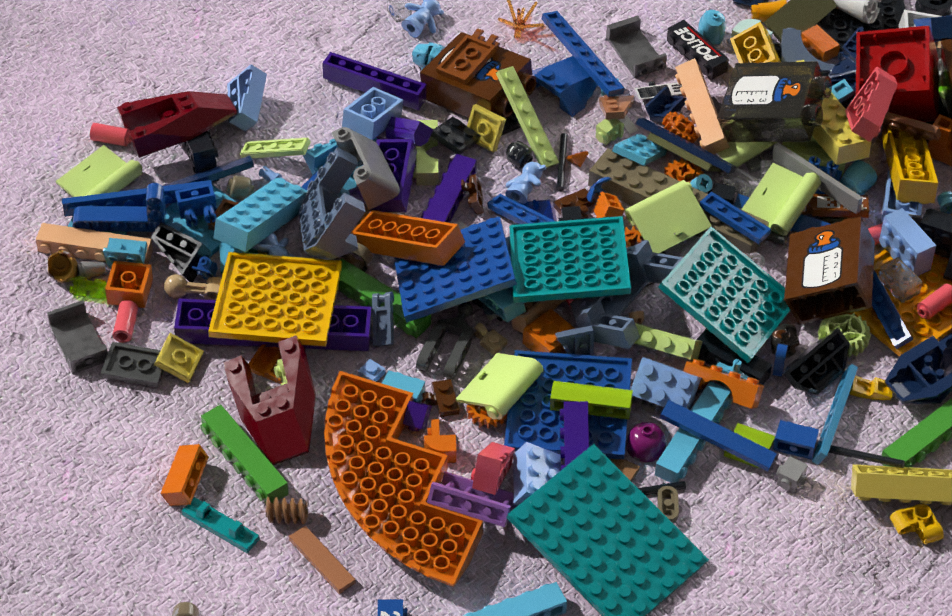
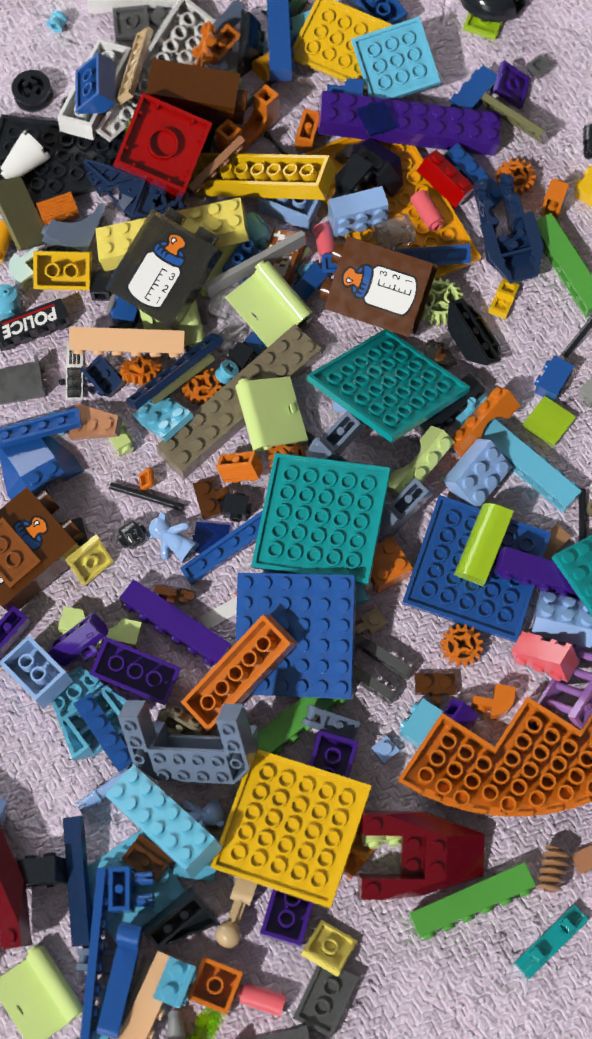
camera: 75 degrees left, 20 degrees up
orange brick [160,444,209,506] -> none
blue hinge [192,256,218,280] -> none
dark tan head [226,175,255,201] -> none
yellowish green tile [240,138,311,158] -> none
light grey windscreen [331,127,400,210] -> none
black plate [431,116,481,155] -> none
yellowish green door [456,353,544,420] -> none
yellowish green plate [496,66,559,169] -> none
sand blue wing [555,326,594,356] -> none
blue plant [587,177,612,203] -> none
magenta cylinder [626,422,666,462] -> none
blue tile [659,400,777,472] -> none
blue plate [700,191,771,244] -> none
blue beam [772,343,788,377] -> none
dark azure tile [812,364,858,465] -> none
medium azure plate [829,79,855,103] -> none
coral brick [845,67,897,142] -> none

